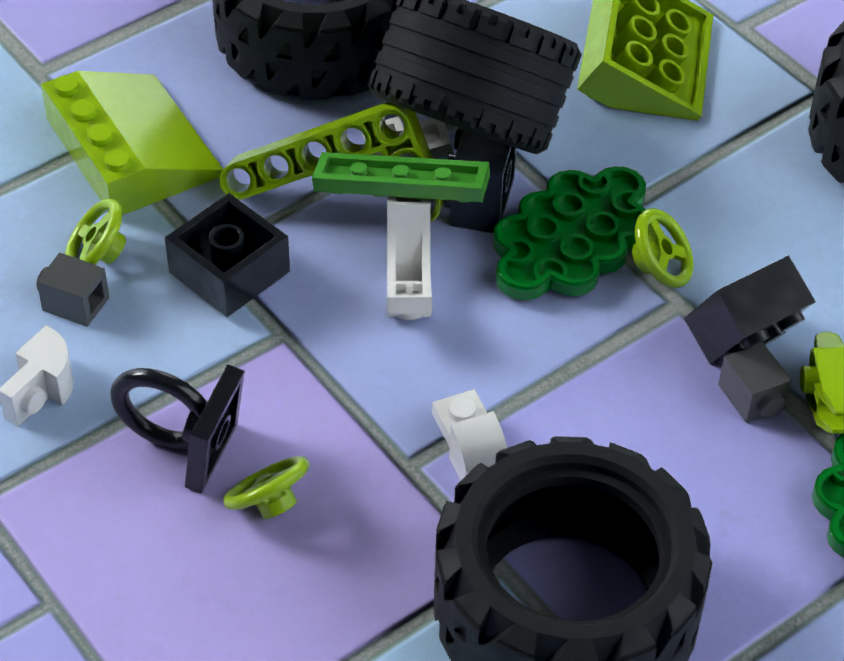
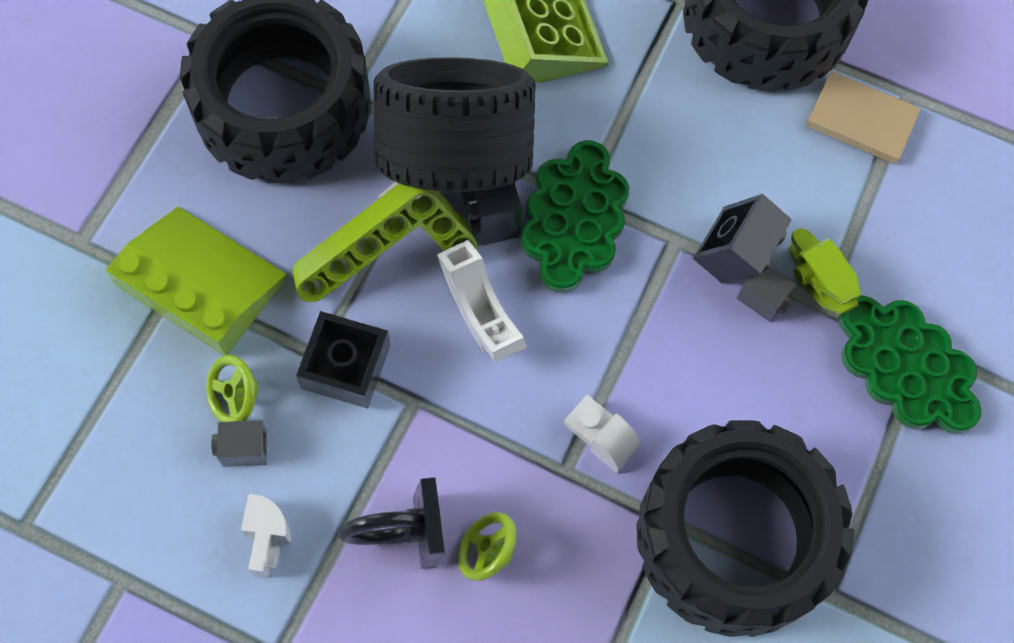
camera: 30 degrees left, 20 degrees up
bright green plate [312,152,490,202] -> none
lime piece [632,208,694,288] -> none

